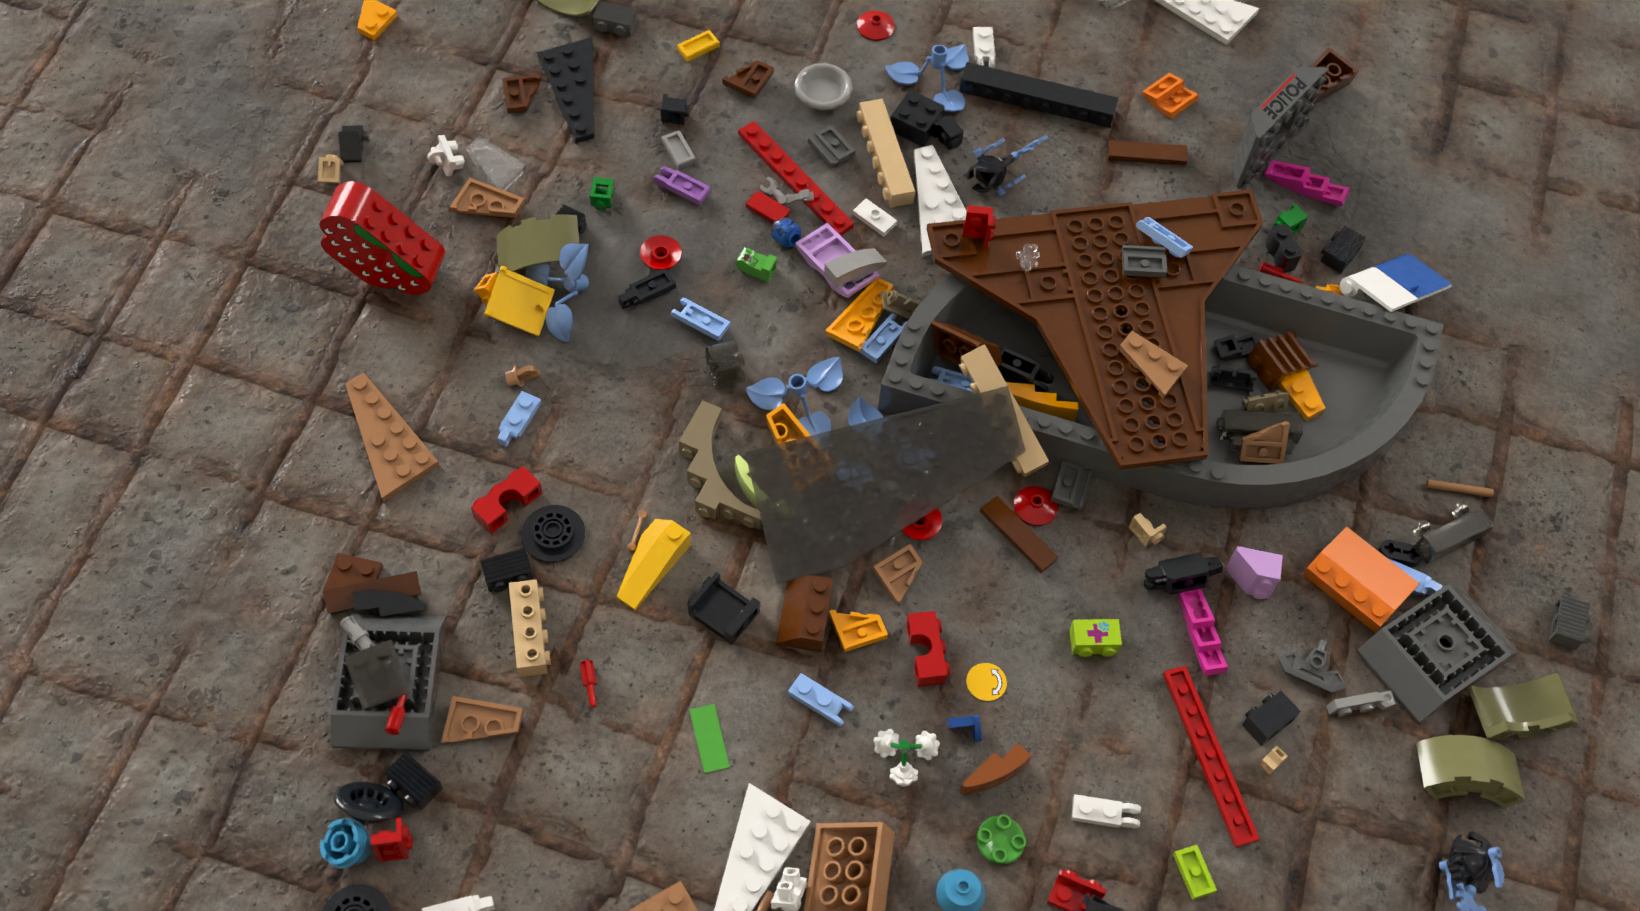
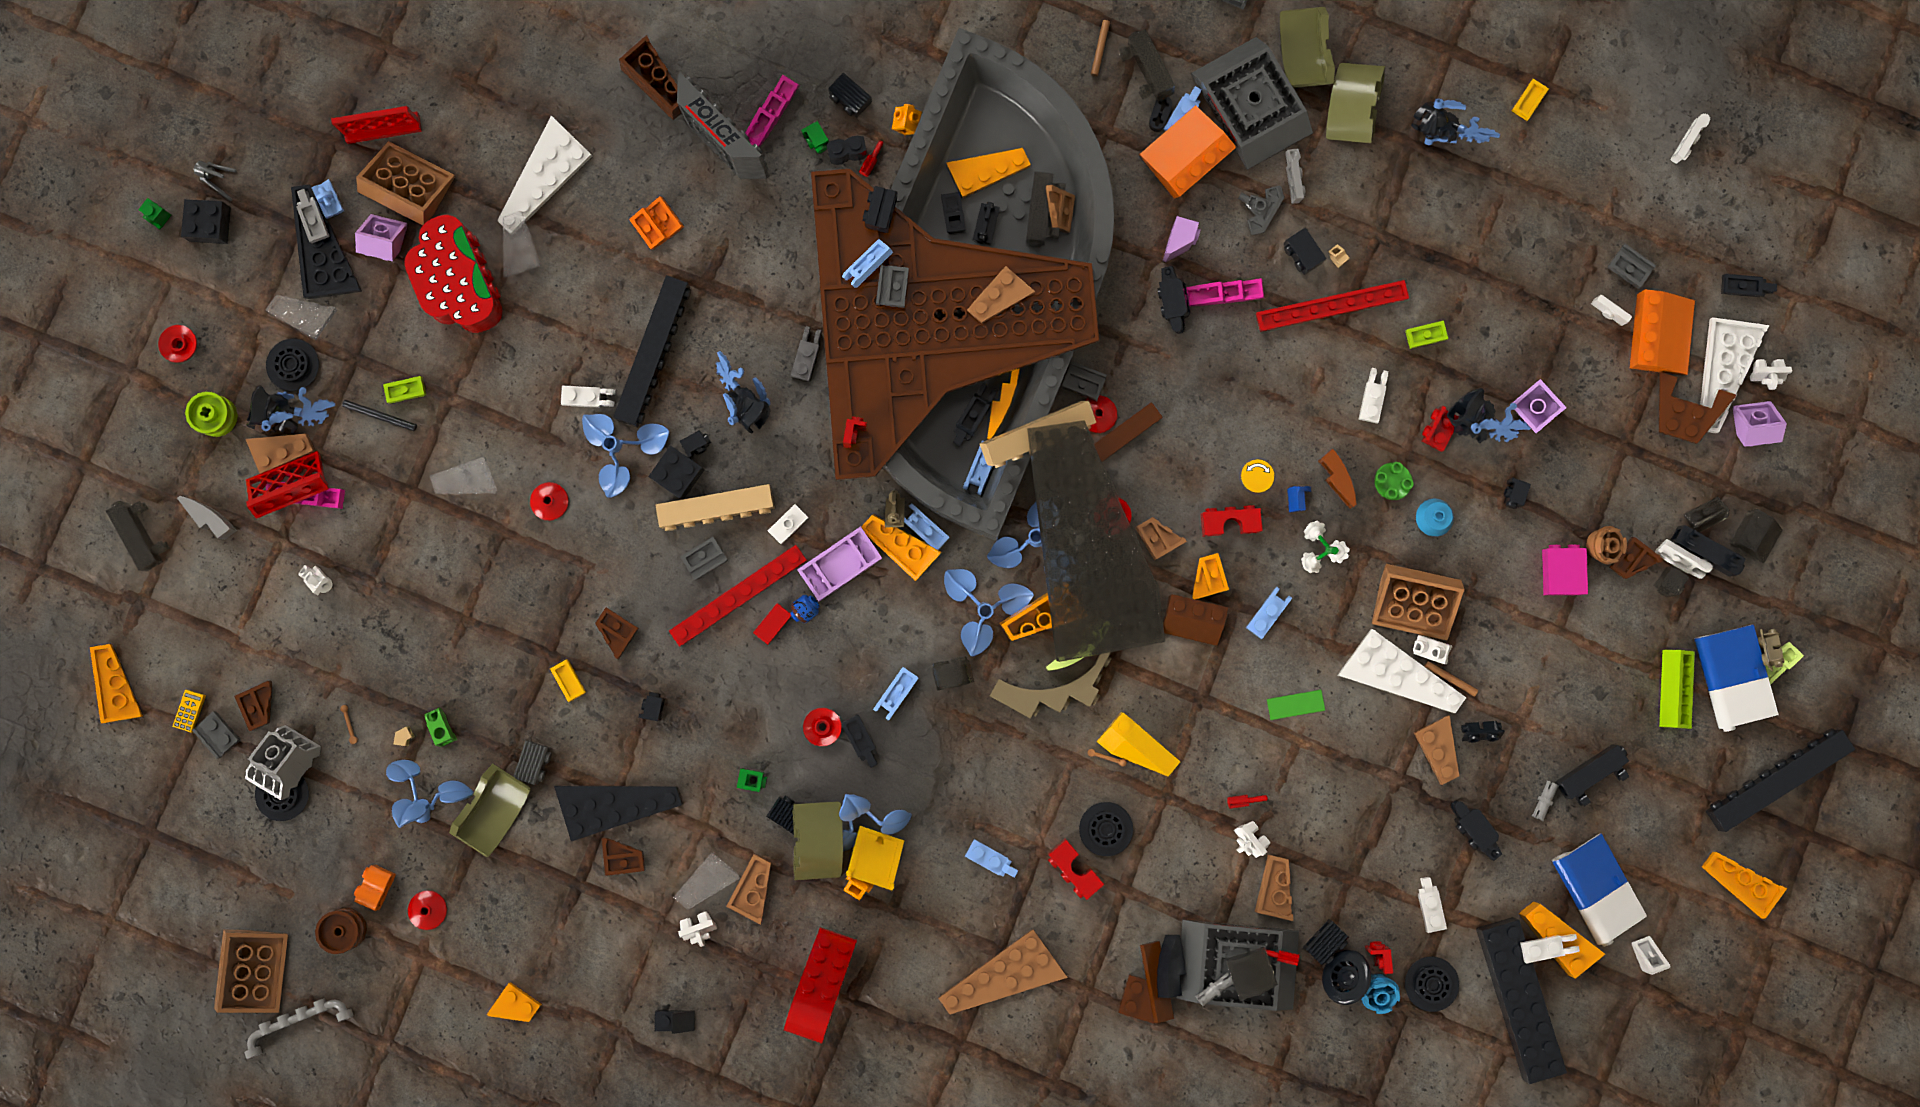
camera: 80 degrees left, 25 degrees up
tan bracket [318,154,344,184] -> none
black brick [480,547,534,592] -> none
medium nougat piece [505,365,541,387] -> none
tan brick [509,579,551,677] -> none
medium lavender hinge [653,166,711,206] -> none
light grey tile [661,130,696,170] -> none
black panel [687,572,760,645] -> none
bright green leg [735,248,777,283] -> none
light grey piece [760,177,814,205] -> none
light grey piece [794,63,853,110] -> none
light grey slope [824,248,887,288] -> none
white wing [914,145,966,257] -> none
reddish brown slope [930,320,1002,367] -> none
clear plant [1016,244,1040,272] -> none
lime brick [1069,619,1122,657] -> none
reddish brown tile [1107,140,1188,165] -> none
tan bracket [1129,513,1167,547] -> none
dark tan hinge [1242,391,1289,419] -> none
reddish brown plate [1246,332,1318,391] -> none
door [1340,254,1452,312] -> none
none -> black brick [862,186,898,233]
none -> white hips [1234,821,1270,858]

